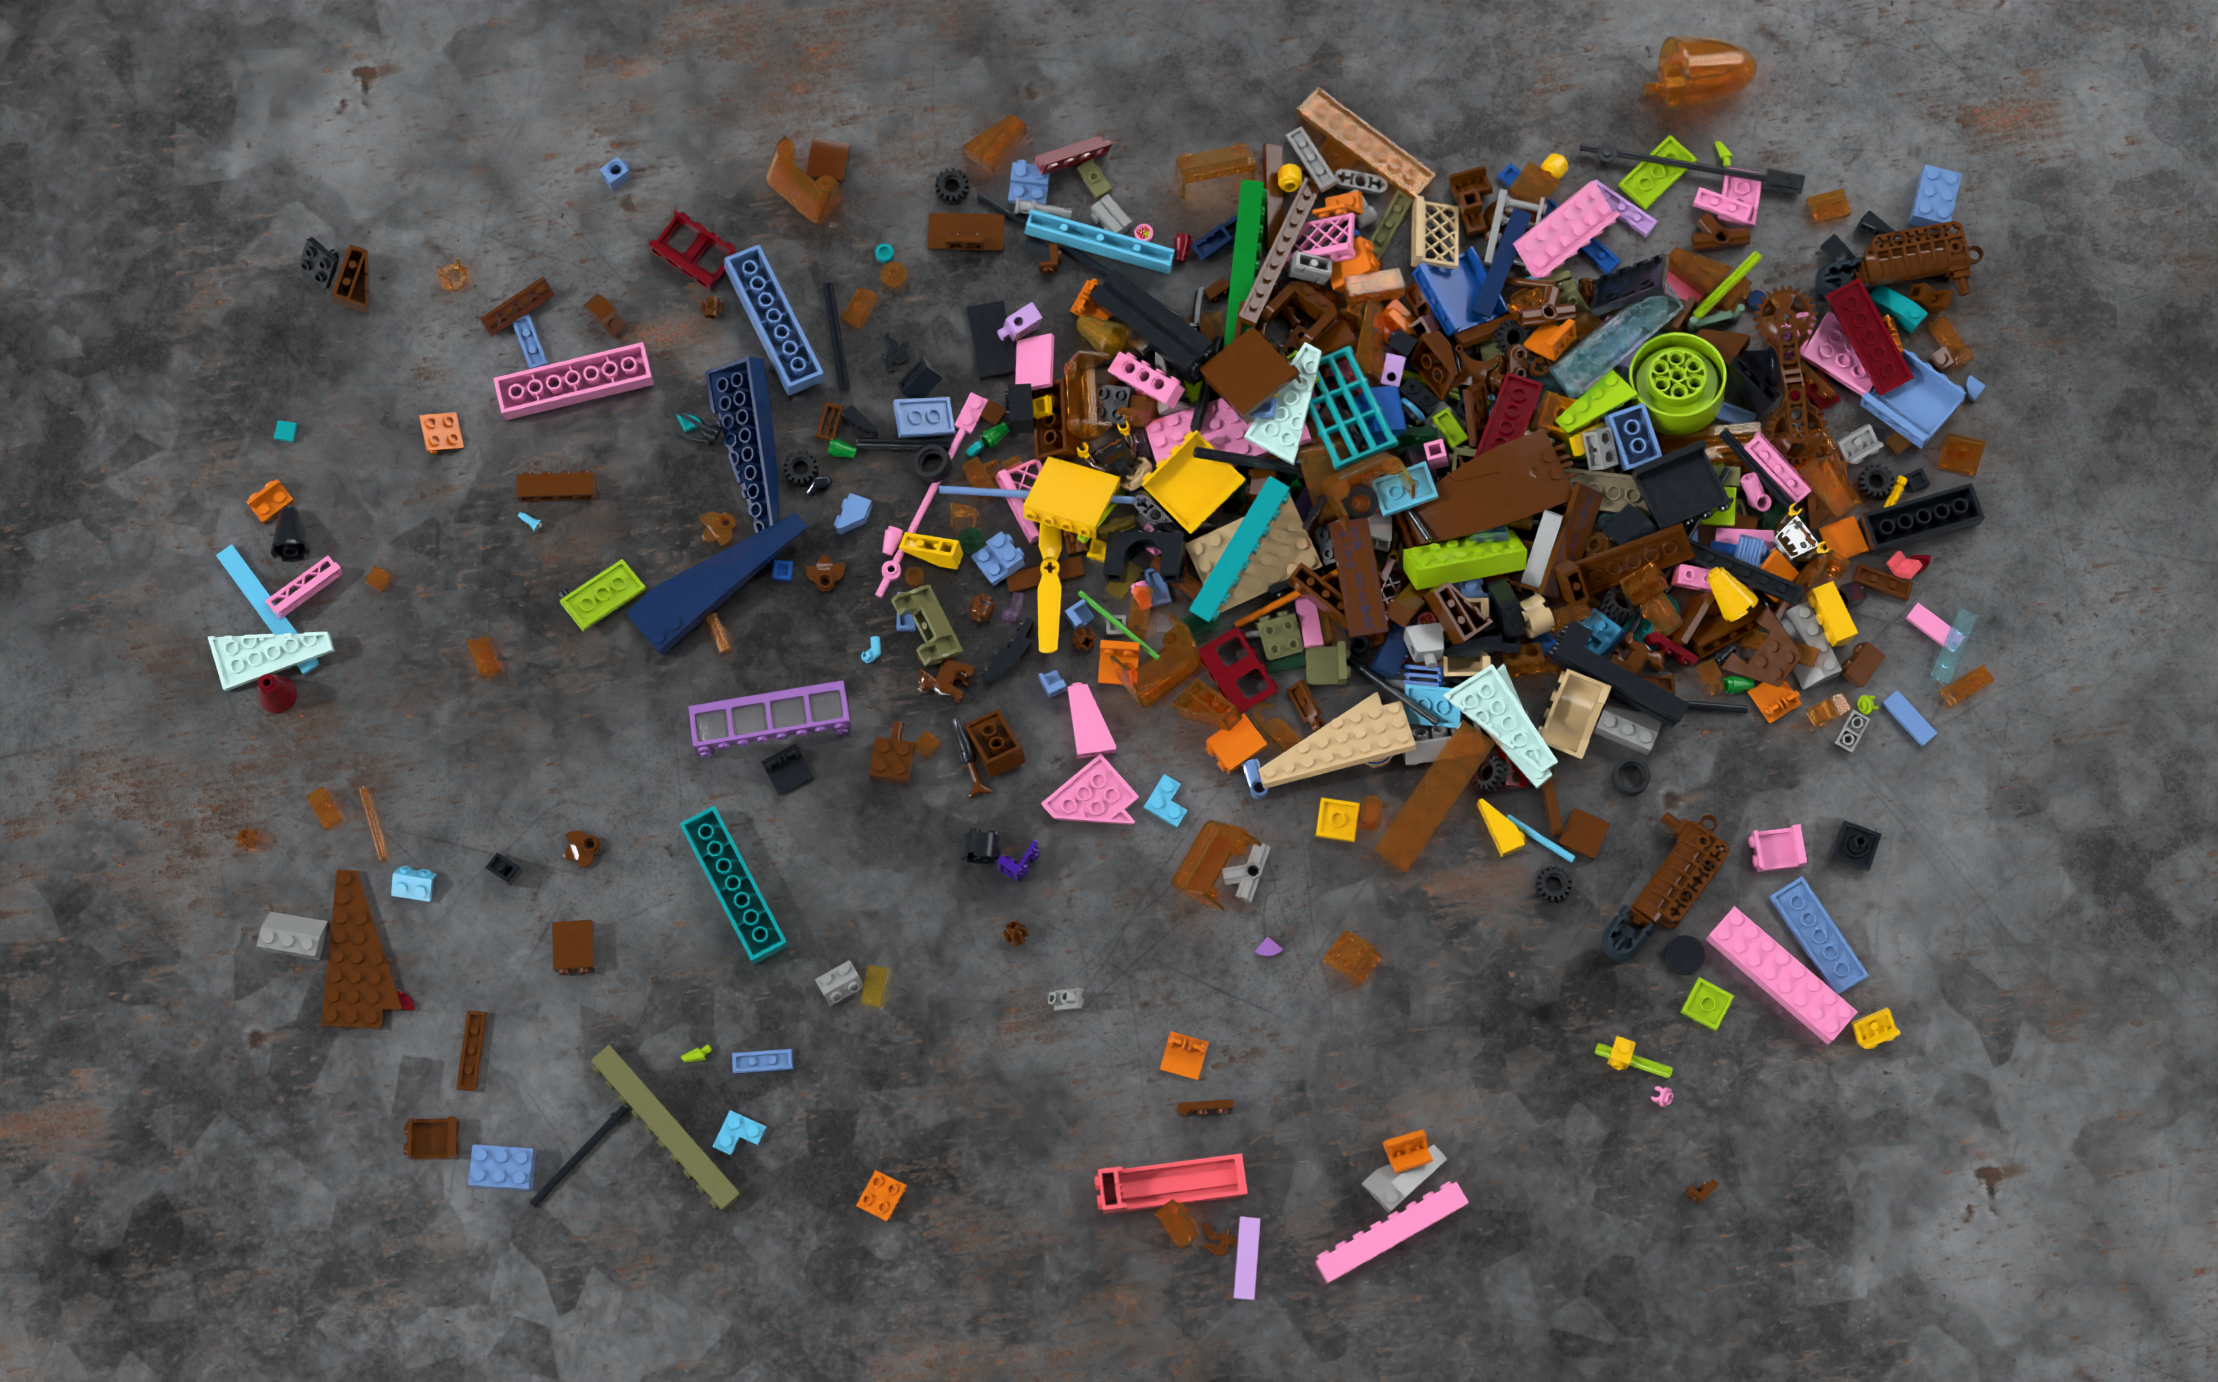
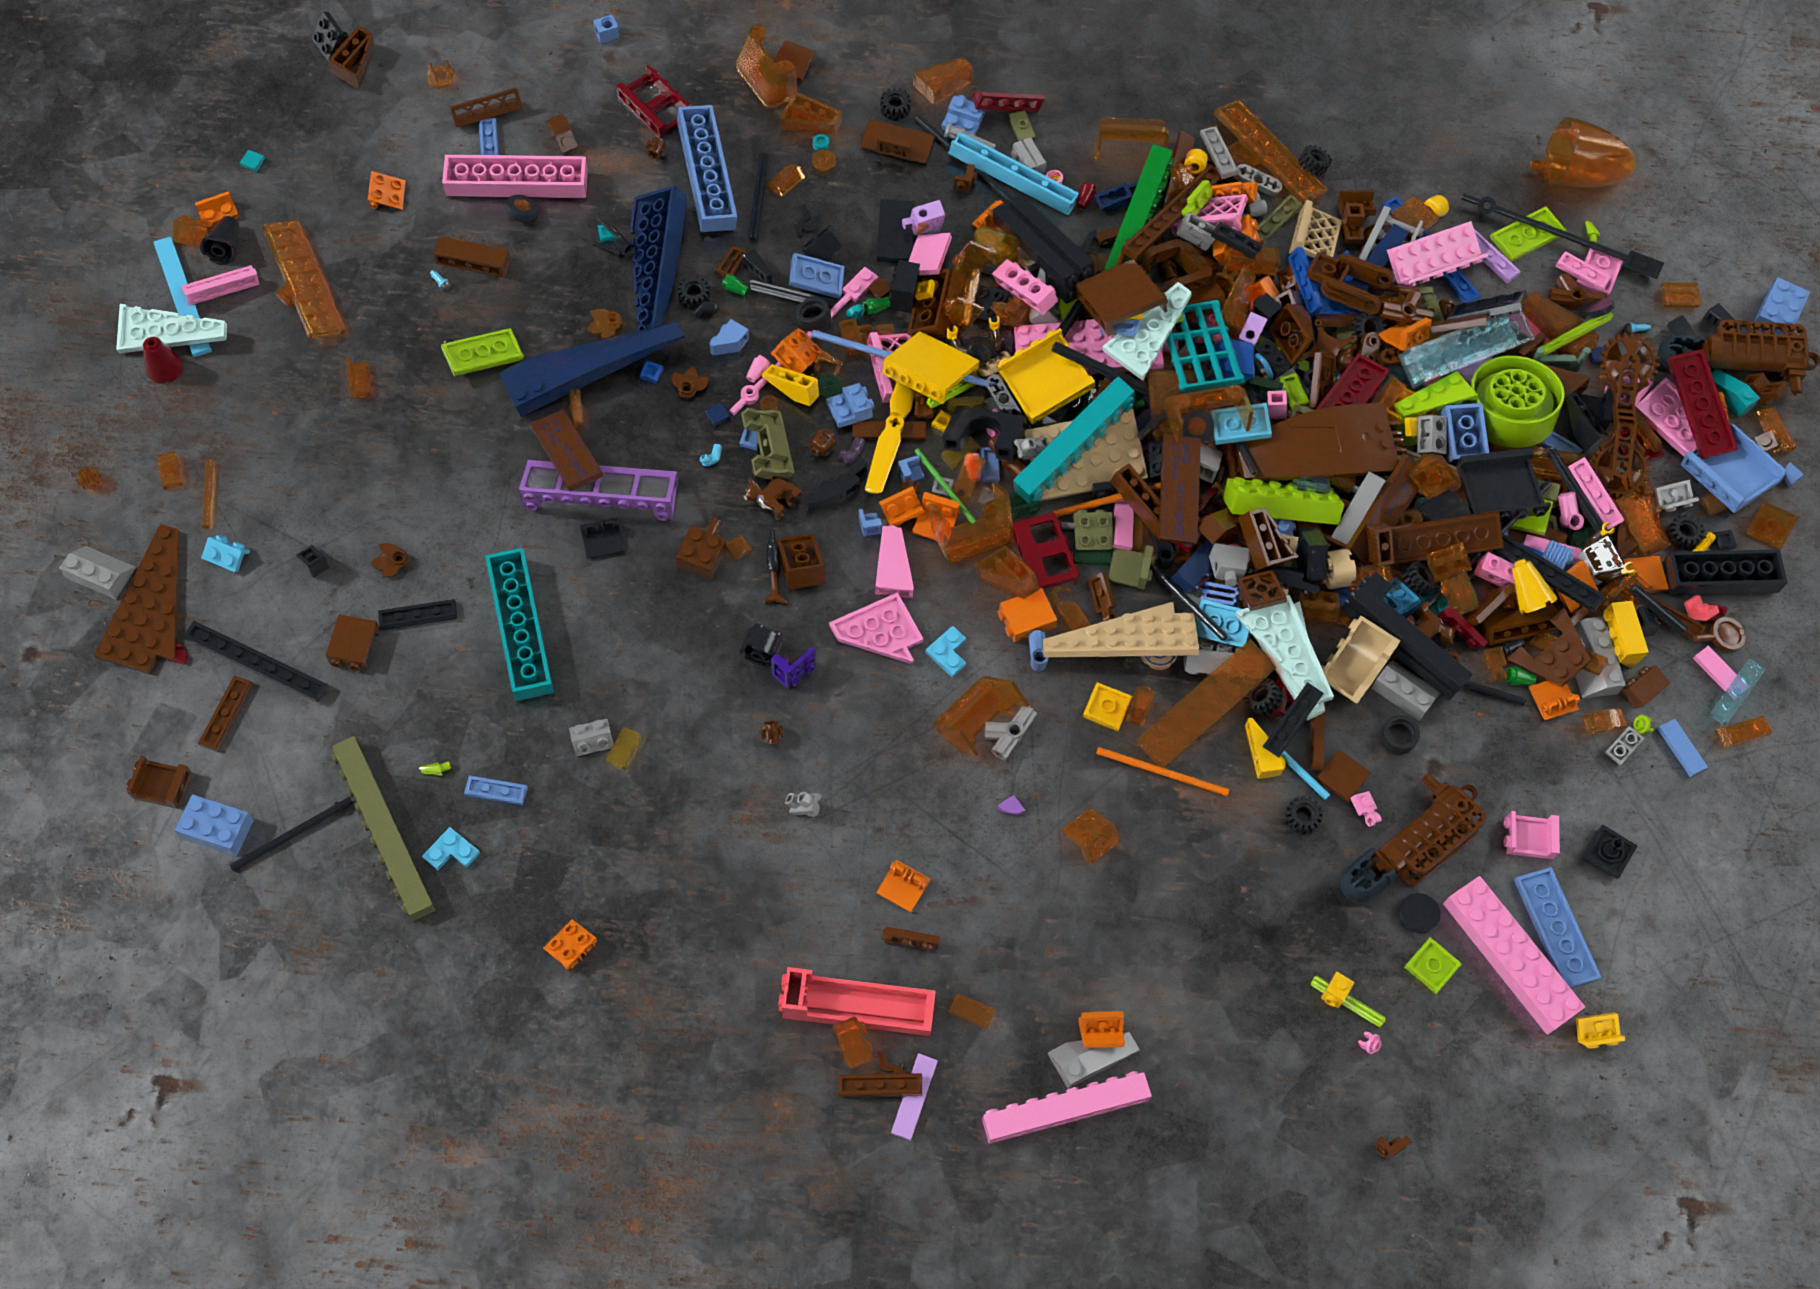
camera: 10 degrees right, 10 degrees down
none -> clear orange bracket [173,215,214,247]
none -> black plate [183,621,328,703]
none -> clear orange plate [263,220,345,339]
none -> black tile [378,599,458,630]
none -> black wheel [505,195,538,222]
none -> reddish brown tile [529,410,604,491]
none -> dark blue tile [705,402,730,427]
none -> orange bracket [771,328,823,374]
none -> clear orange wedge [780,92,843,135]
none -> reddish brown tile [838,1073,923,1097]
none -> orange bracket [879,486,925,526]
none -> clear orange tile [949,993,995,1029]
none -> light grey hips [1014,437,1049,460]
none -> orange piece [1096,747,1230,796]
none -> clear orange piece [1171,163,1196,189]
none -> lime hinge [1181,180,1213,218]
none -> black hinge [1211,222,1262,259]
none -> reddish brown piece [1237,570,1287,611]
none -> black tile [1262,682,1324,758]
none -> black tyre [1298,145,1332,176]
none -> reddish brown plate [1306,252,1395,314]
none -> bright pink plate [1350,791,1382,827]
none -> clear orange slope [1408,453,1461,500]
none -> tile [1431,313,1489,333]
none -> black tile [1577,299,1615,319]
none -> medium azure piece [1624,322,1651,335]
none -> black axle [1629,583,1687,634]
none -> reddish brown piece [1693,617,1746,652]

